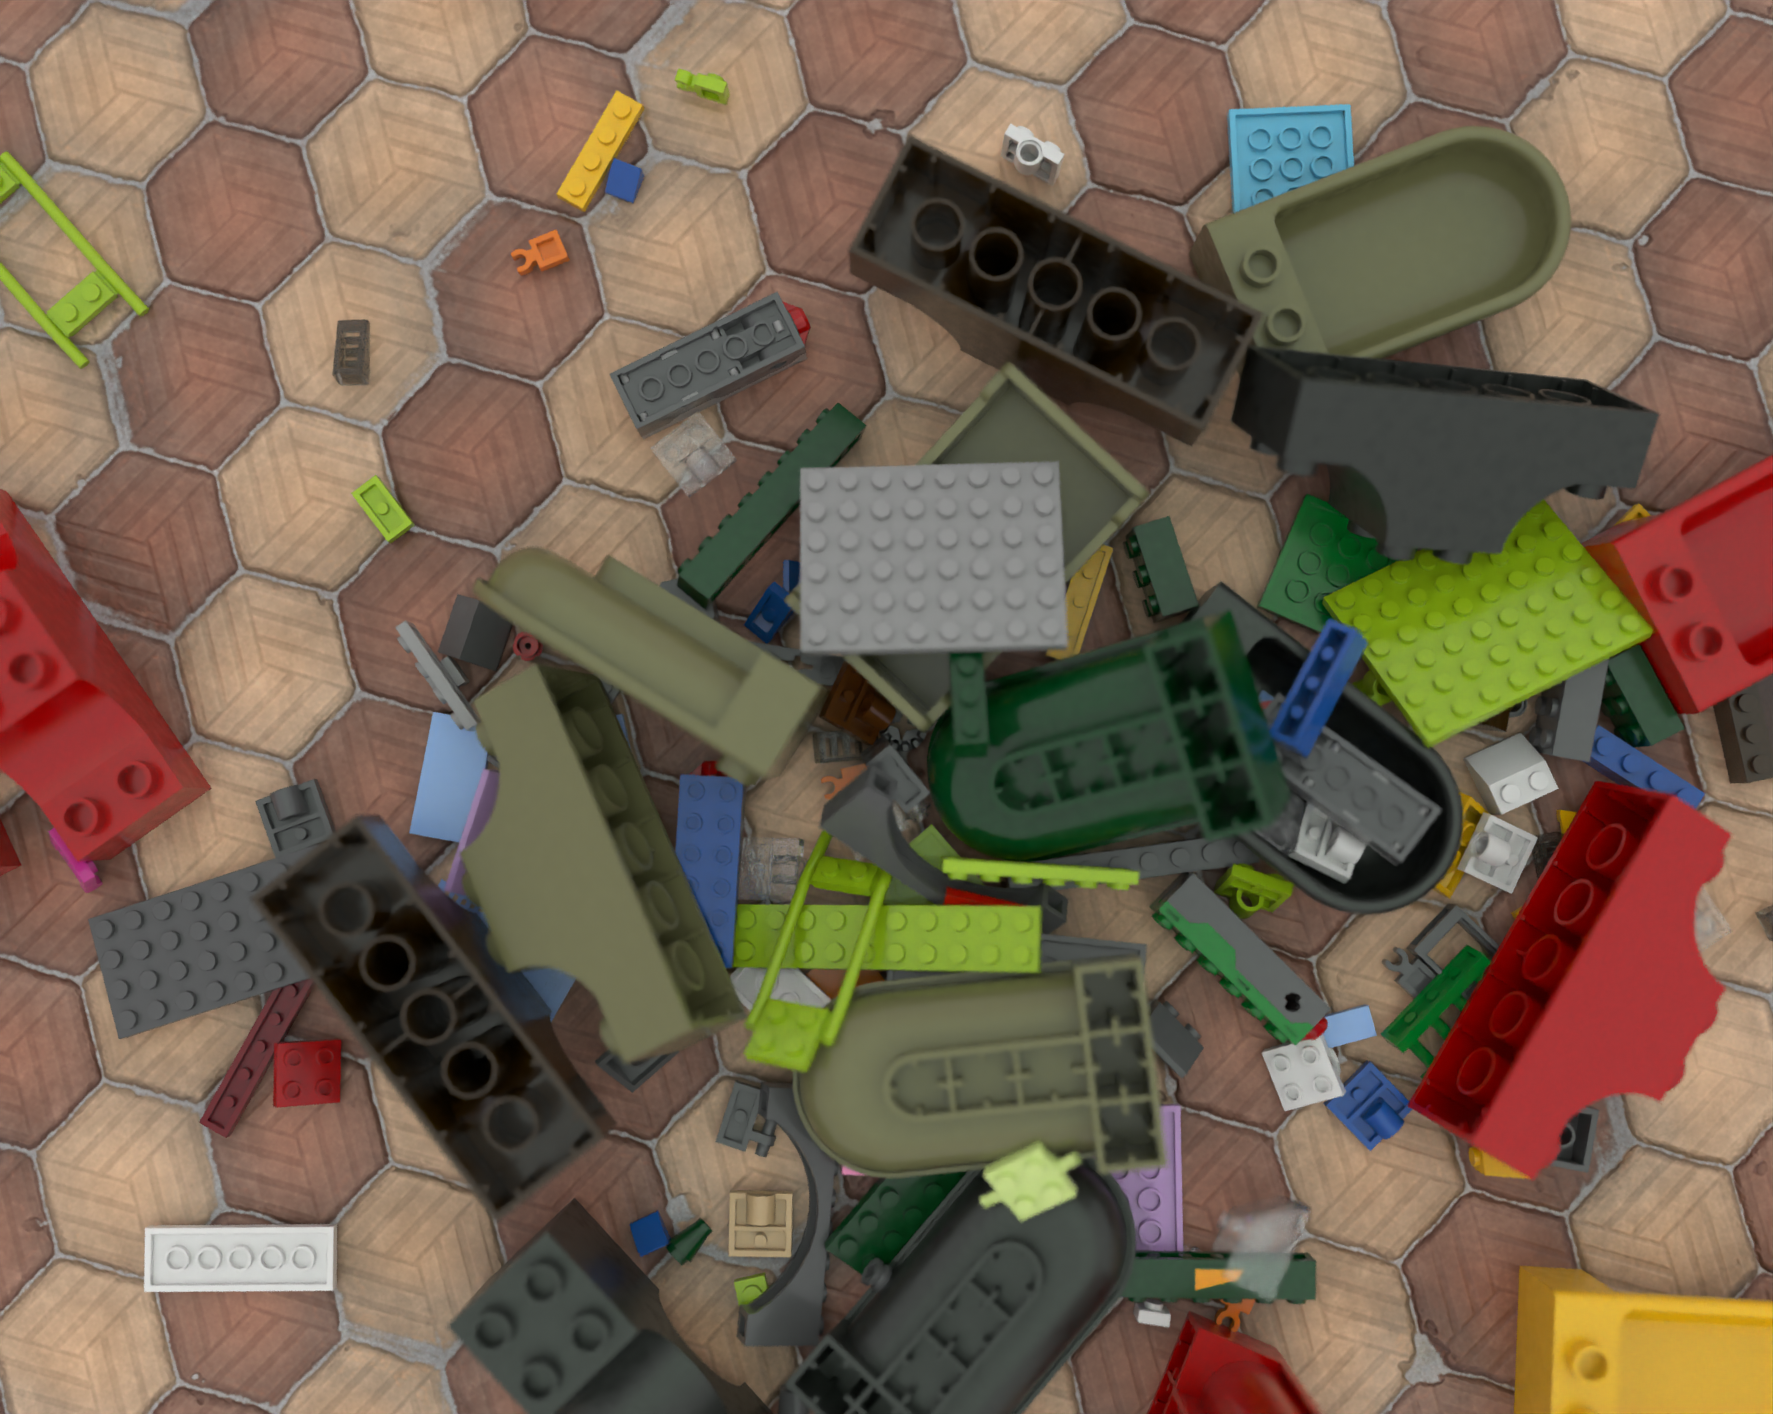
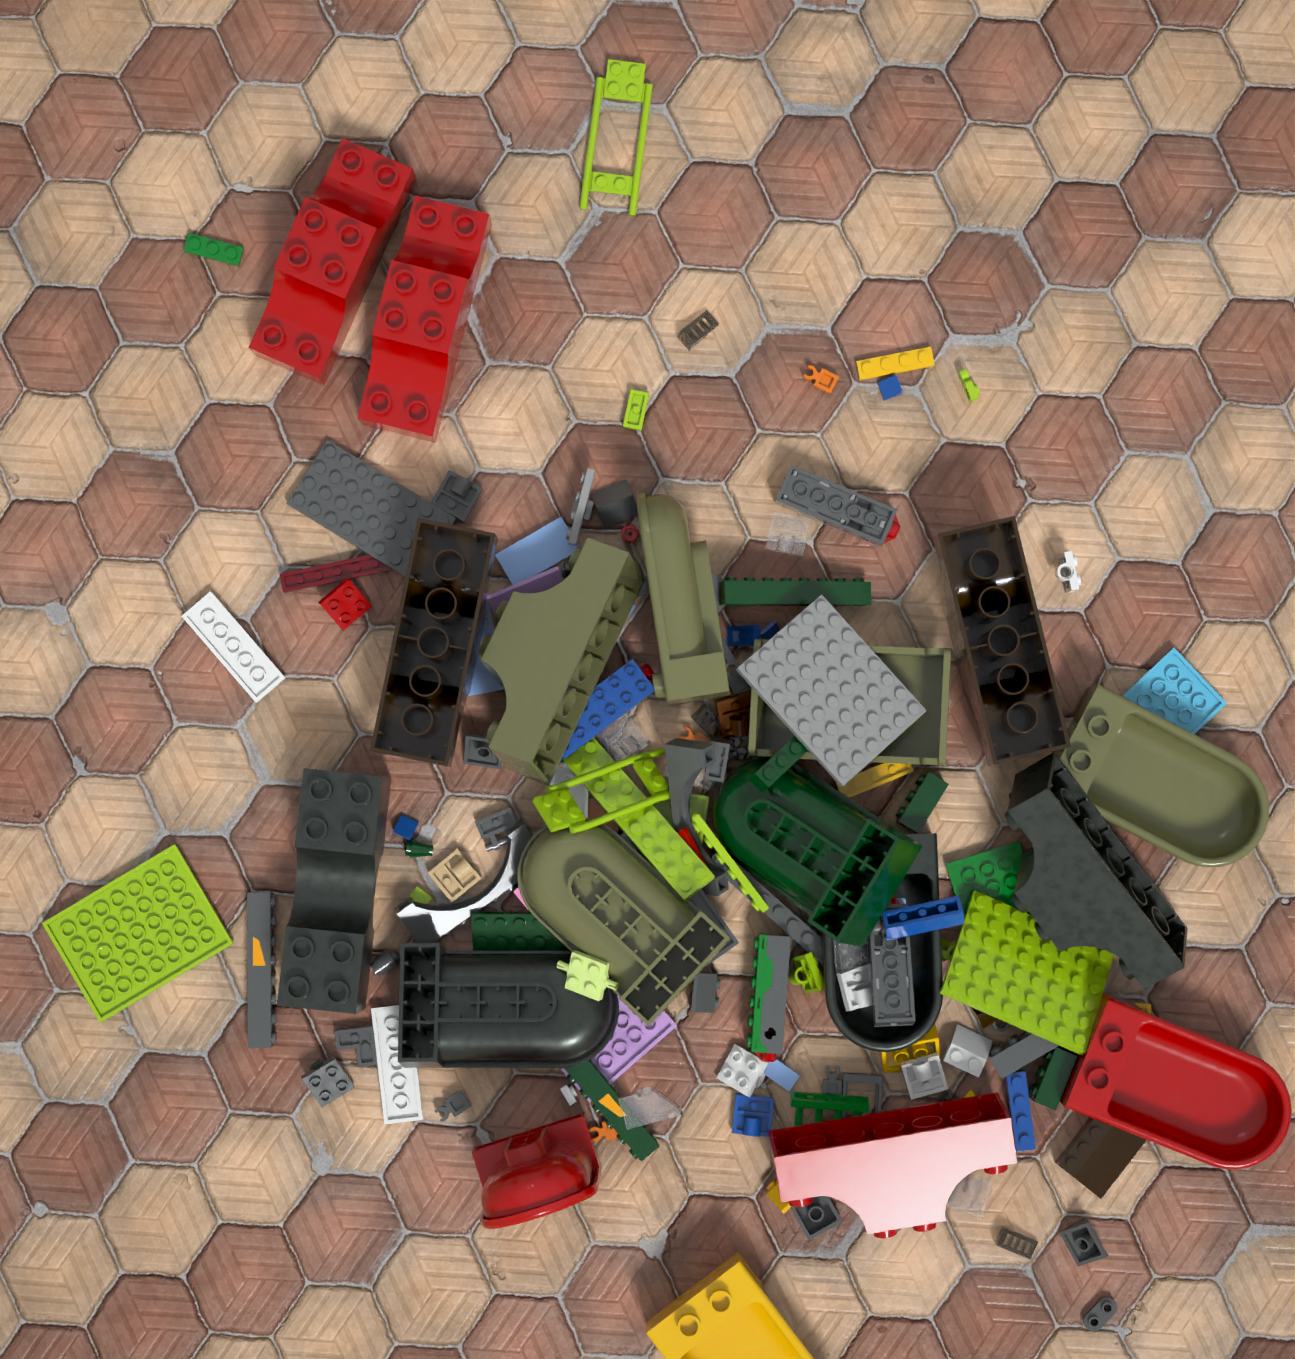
camera: 50 degrees right, 0 degrees up
dark pink plate [48,828,102,893] -> none
dark grey bush [861,1258,892,1292] -> none

